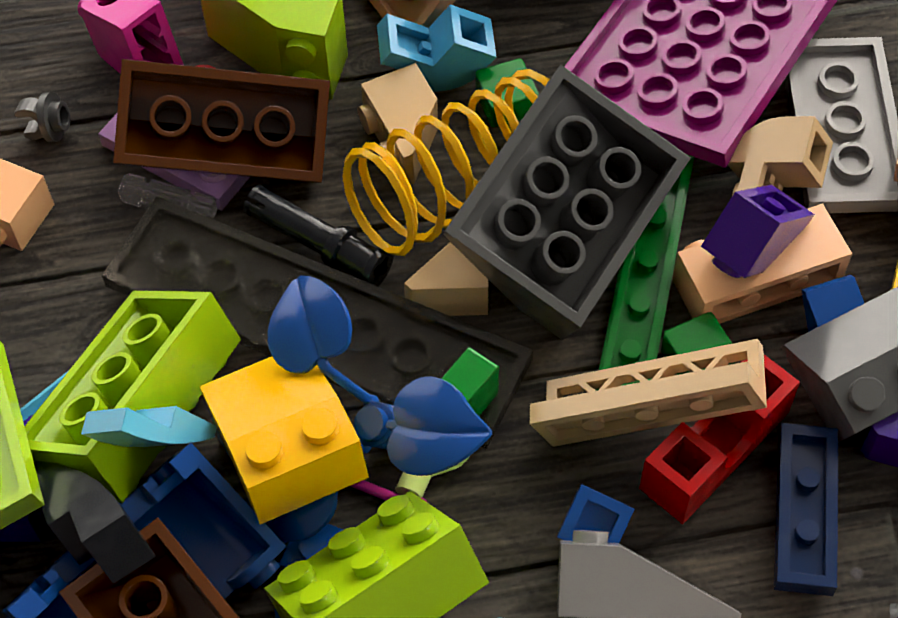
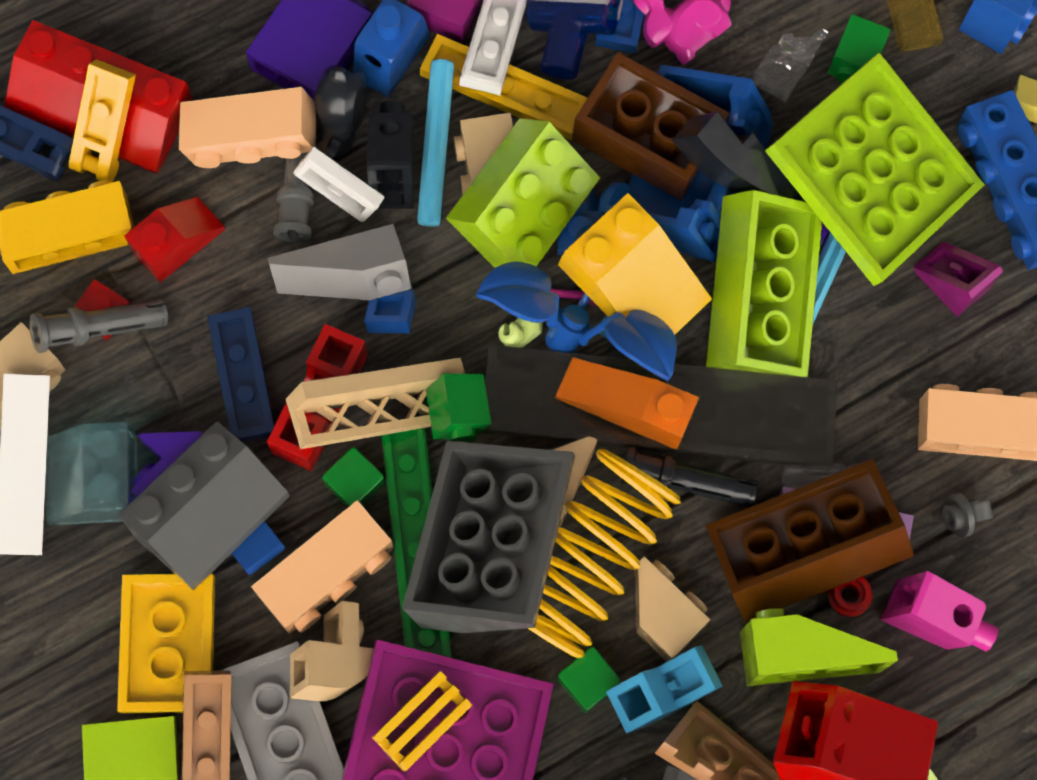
camera: 155 degrees right, 15 degrees up
medium azure slope [81,406,217,447] -> none
green piece [441,347,499,416] -> none
dark purple slope [701,185,815,278] -> none
none -> yellow tile [371,671,472,771]
none -> green brick [426,373,492,443]
none -> orange slope [555,357,699,450]

